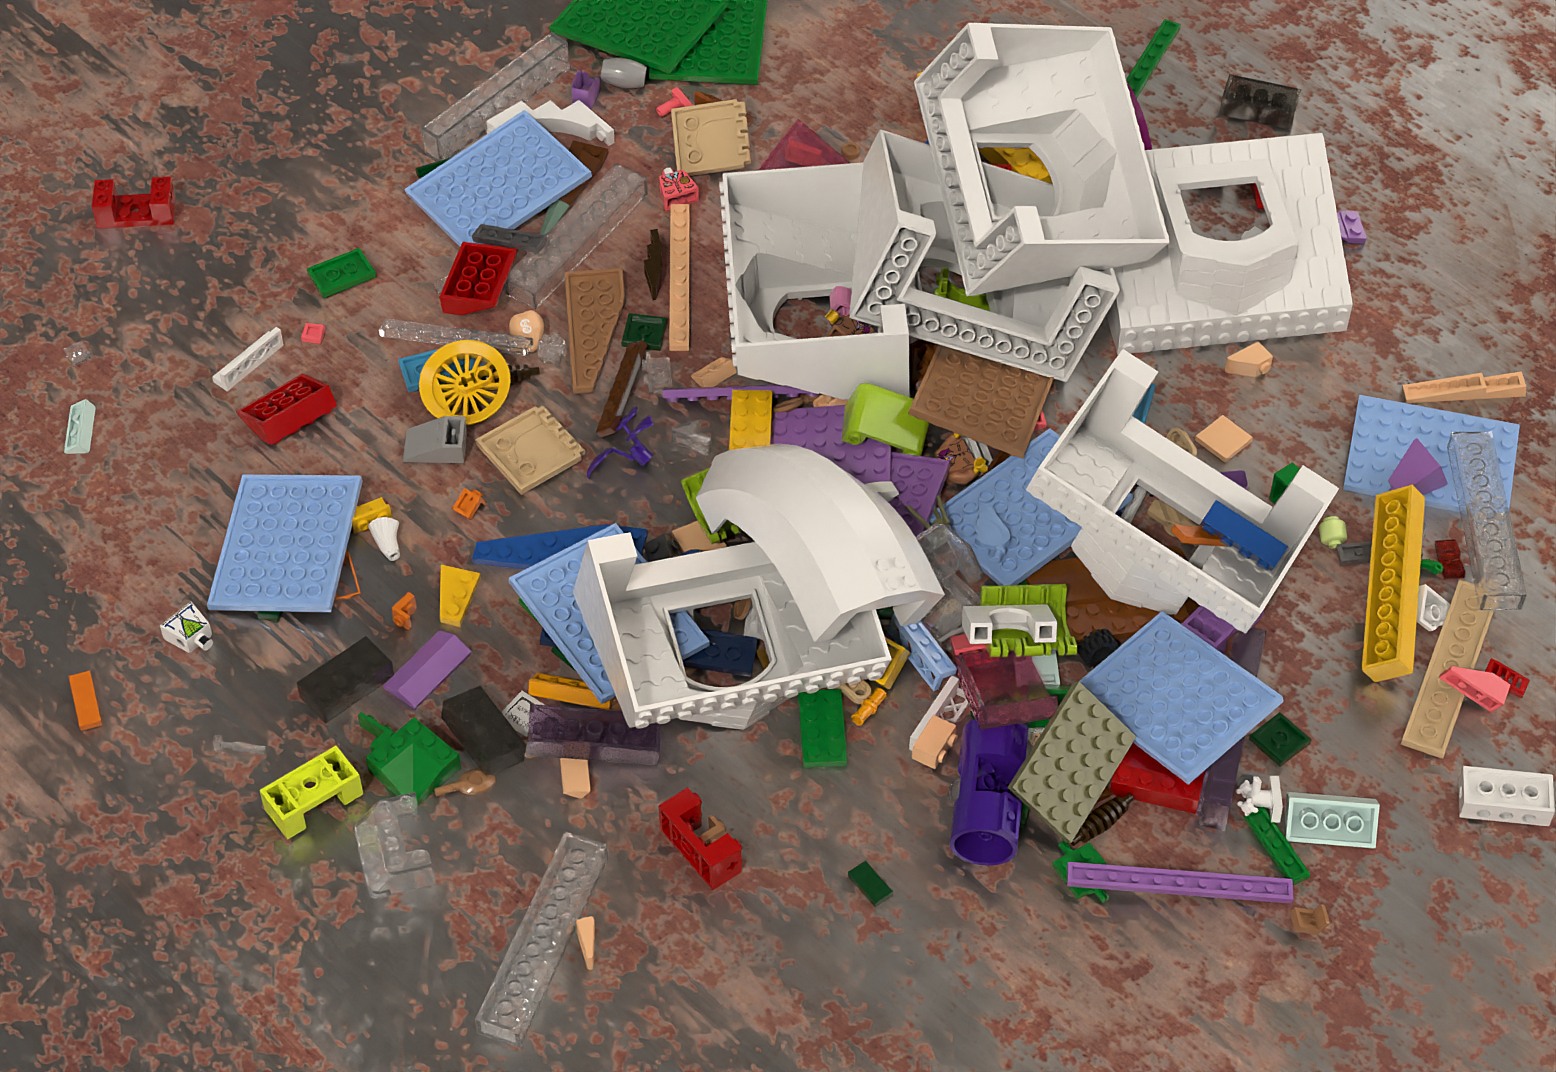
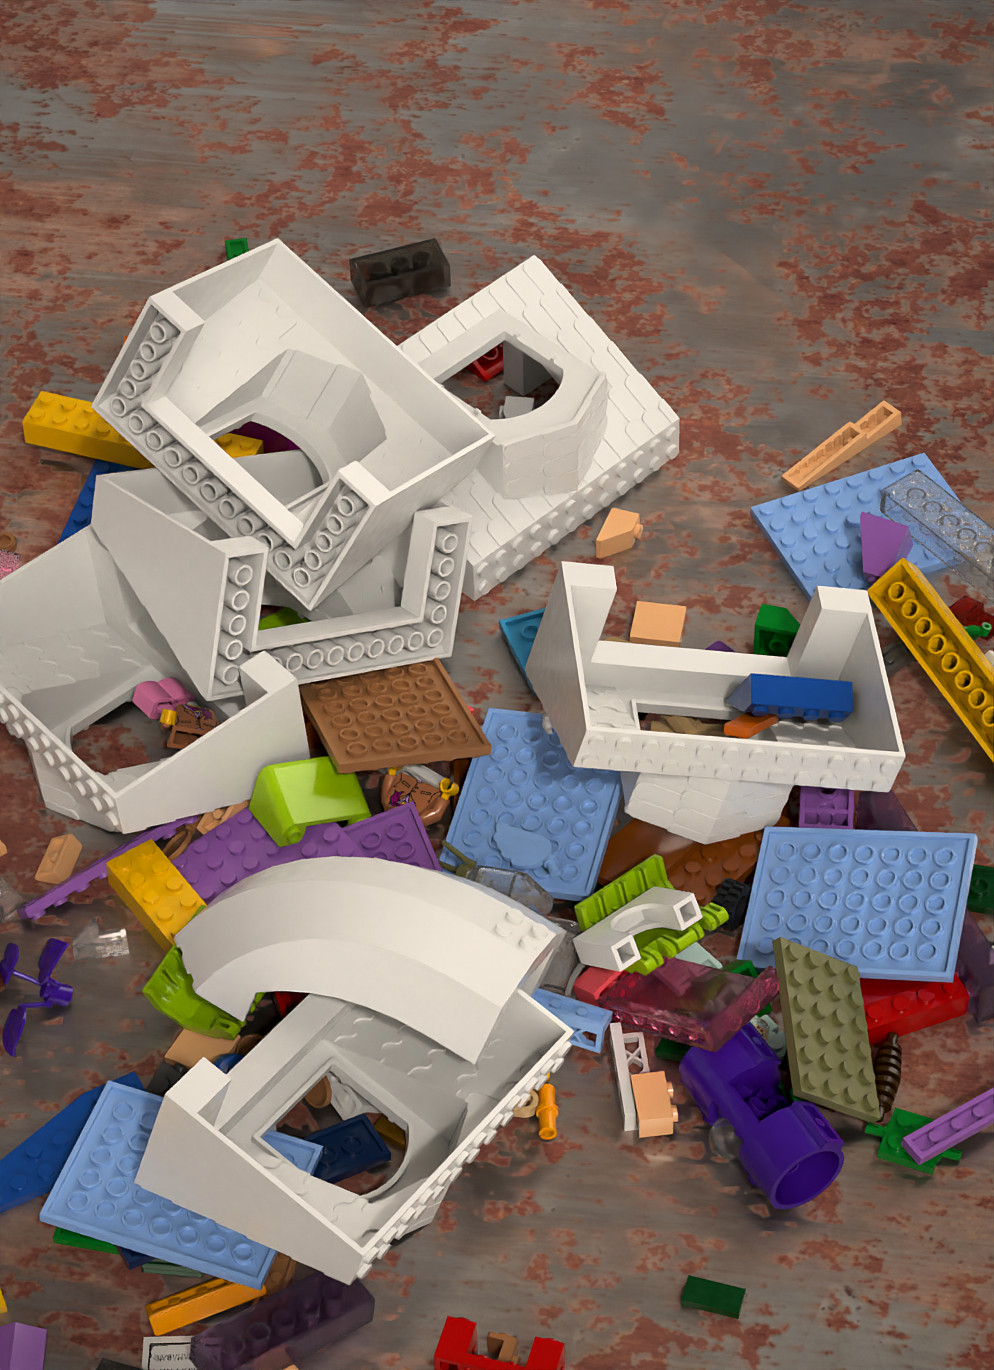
camera: 35 degrees left, 5 degrees down
green plate [798,689,847,768] -> none

